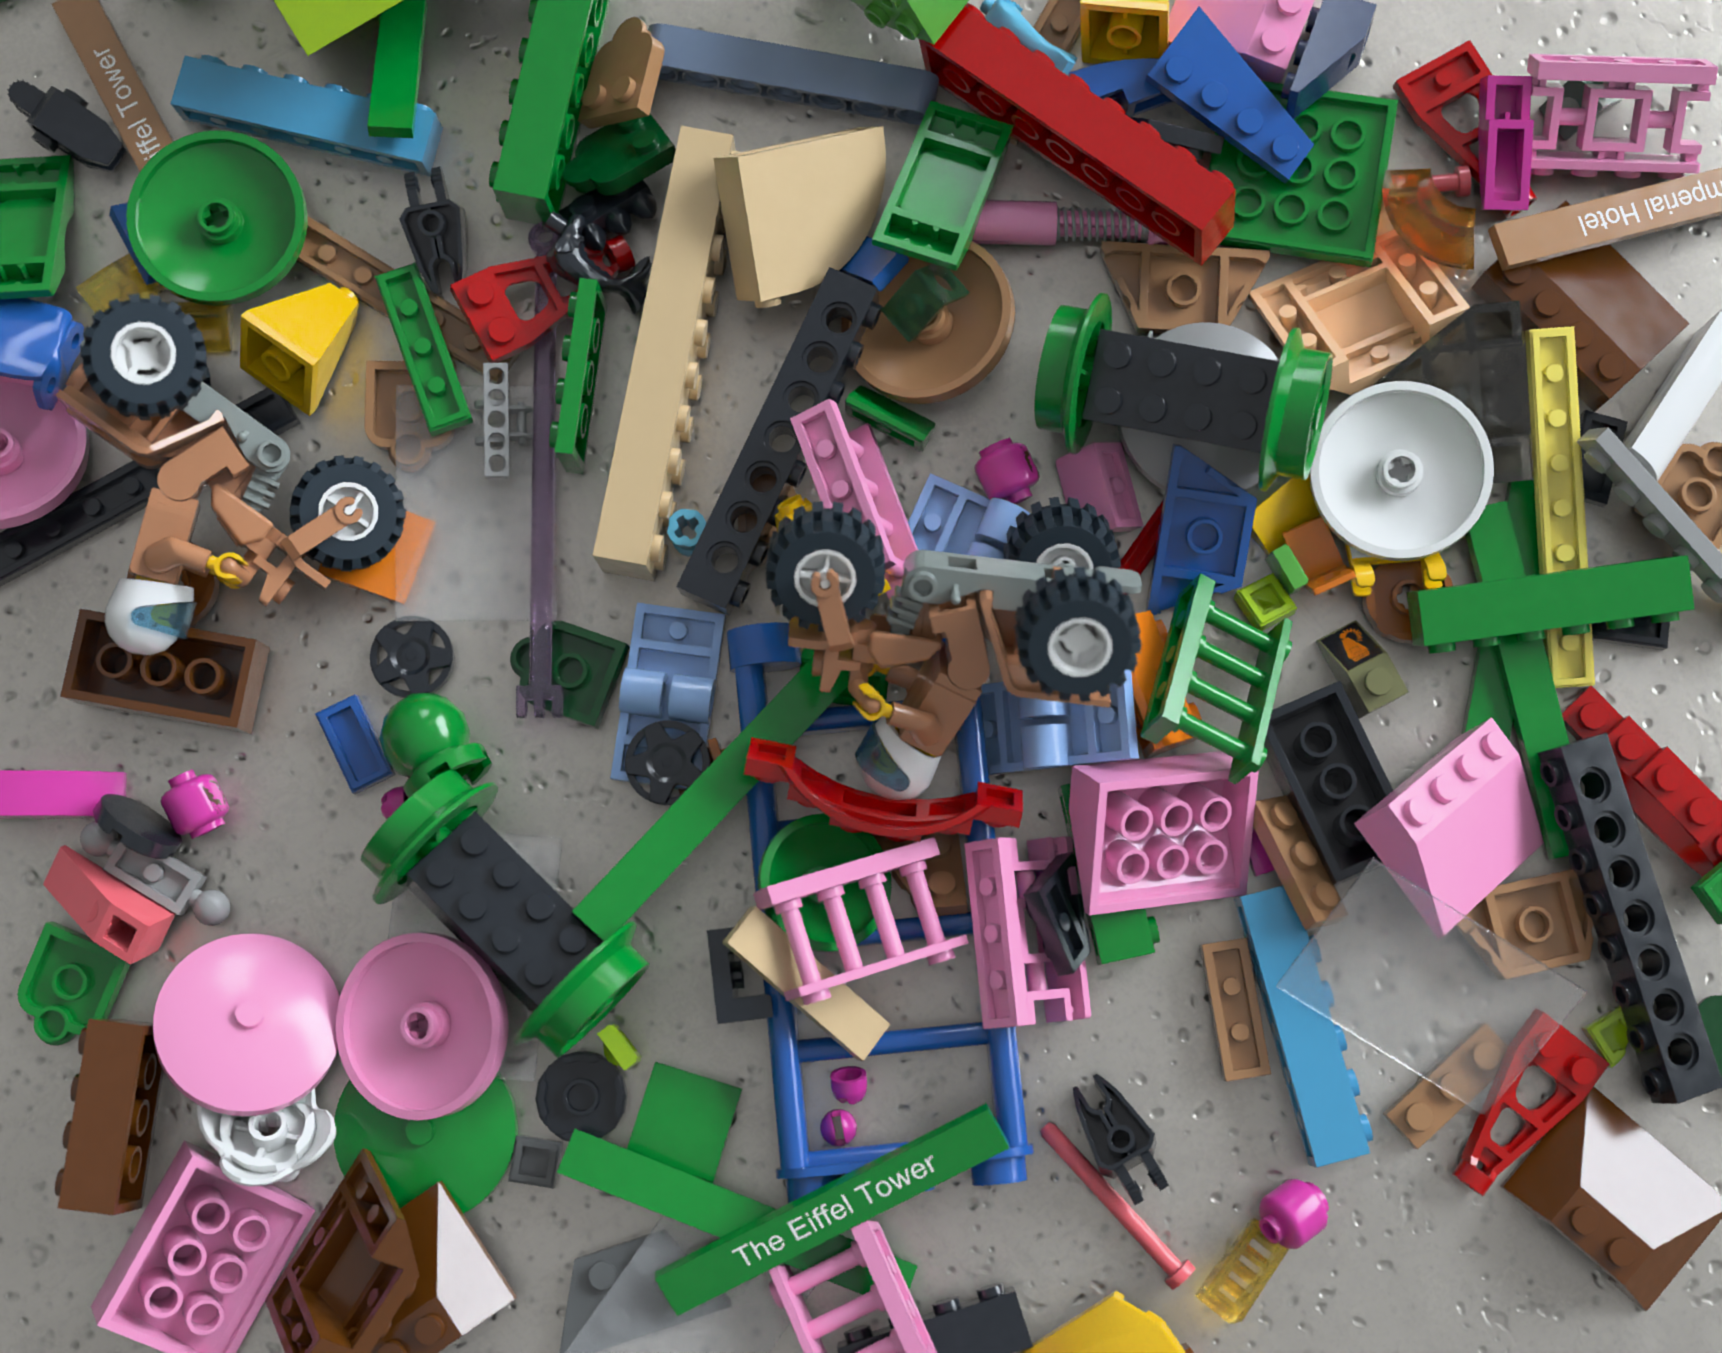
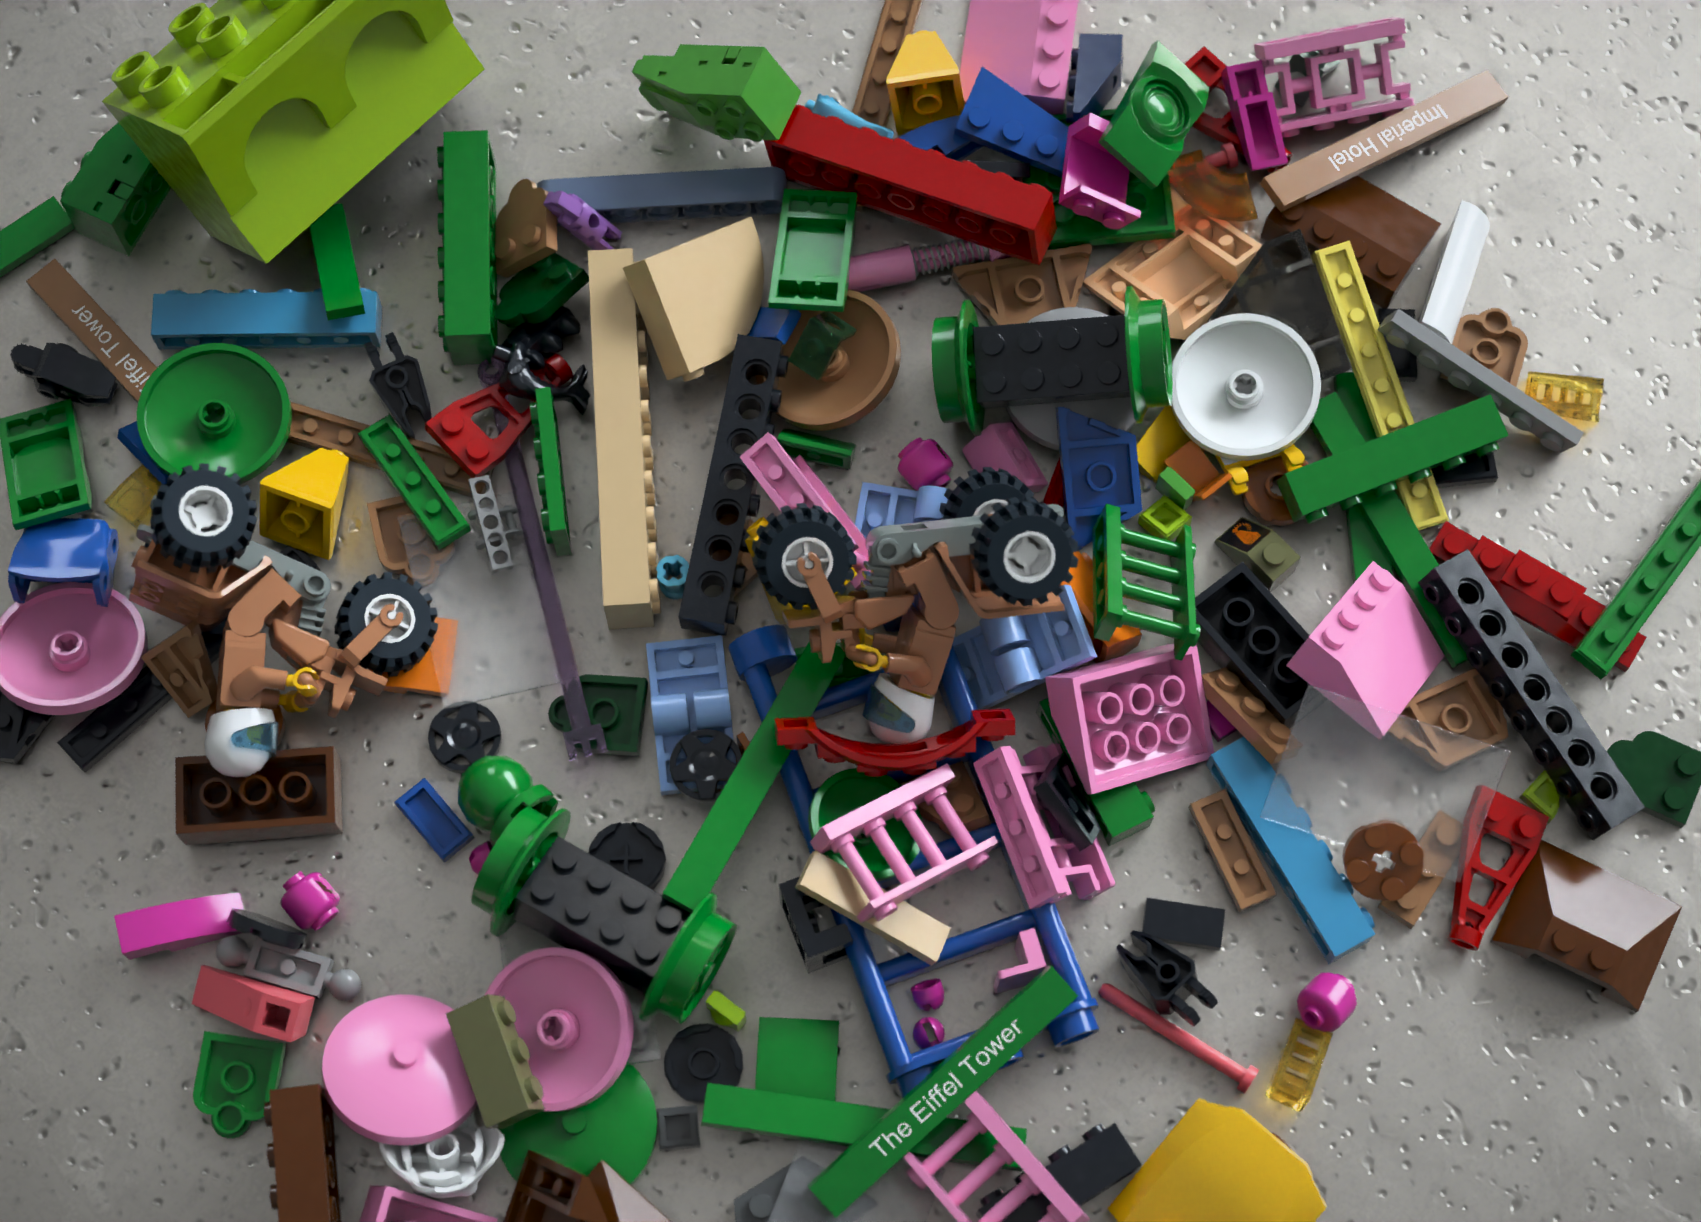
camera: 20 degrees left, 10 degrees down
none -> medium nougat wing [141,619,217,718]
none -> olive brick [446,994,545,1129]
none -> medium lavender hinge [544,191,622,250]
none -> black tile [588,822,666,890]
none -> bright pink panel [993,928,1046,994]
none -> dark pink panel [1058,113,1141,230]
none -> green slope [1098,40,1209,190]
none -> black tile [1142,898,1225,951]
none -> dark orange plate [1342,820,1424,901]

